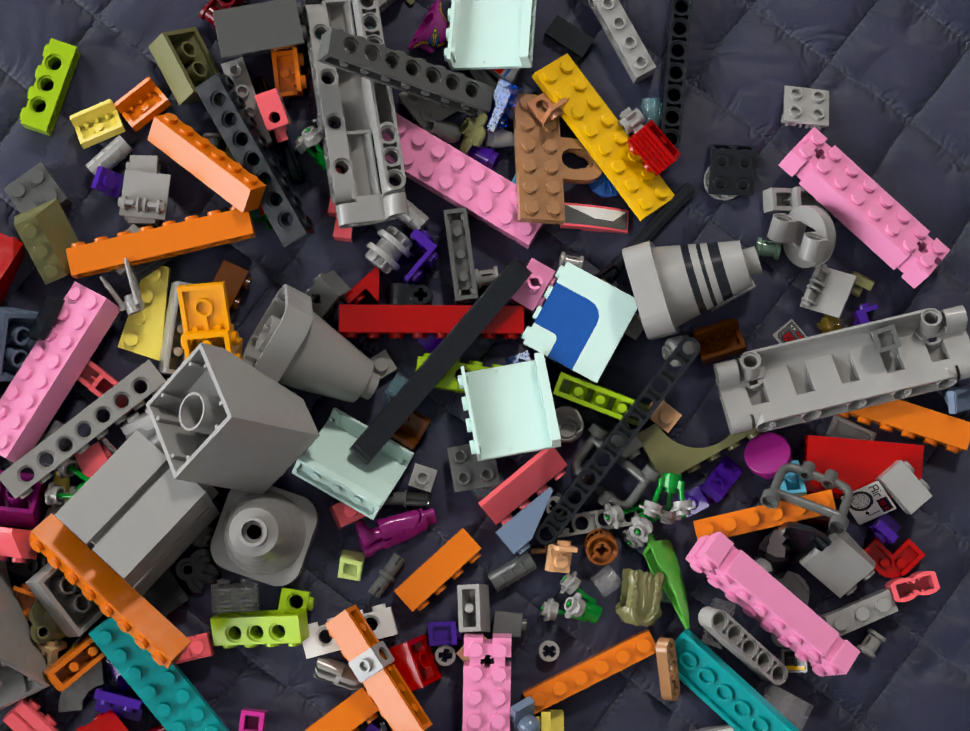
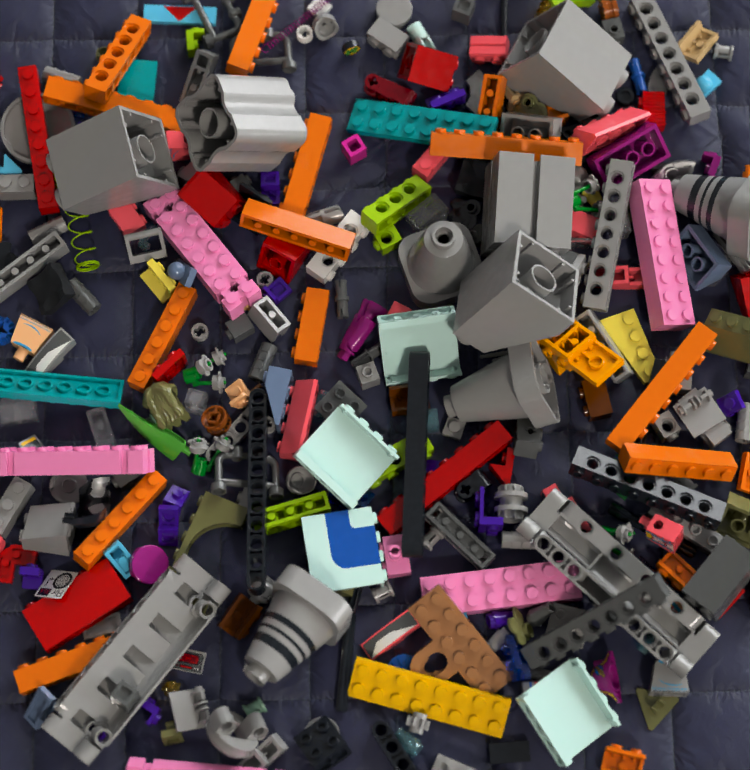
camera: 145 degrees right, 10 degrees down
black tile [26,296,65,341] -> none
light grey plant [100,258,145,315] -> none
yellowish green slope [338,550,365,581] -> none
bracket [348,641,395,683] -> none
nougat bracket [527,92,568,125] -> none
red brick [627,120,681,176] -> none
plant [639,472,696,524] -> none
light nougat bracket [647,399,682,434] -> none
medium nougat beam [656,637,680,701] -> none
light grey beam [698,606,788,685] -> none
dark grey bar [760,461,854,534] -> none
light grey brick [875,460,932,514] -> none
none -> red plate [151,348,188,383]
none -> light grey brick [650,410,681,443]

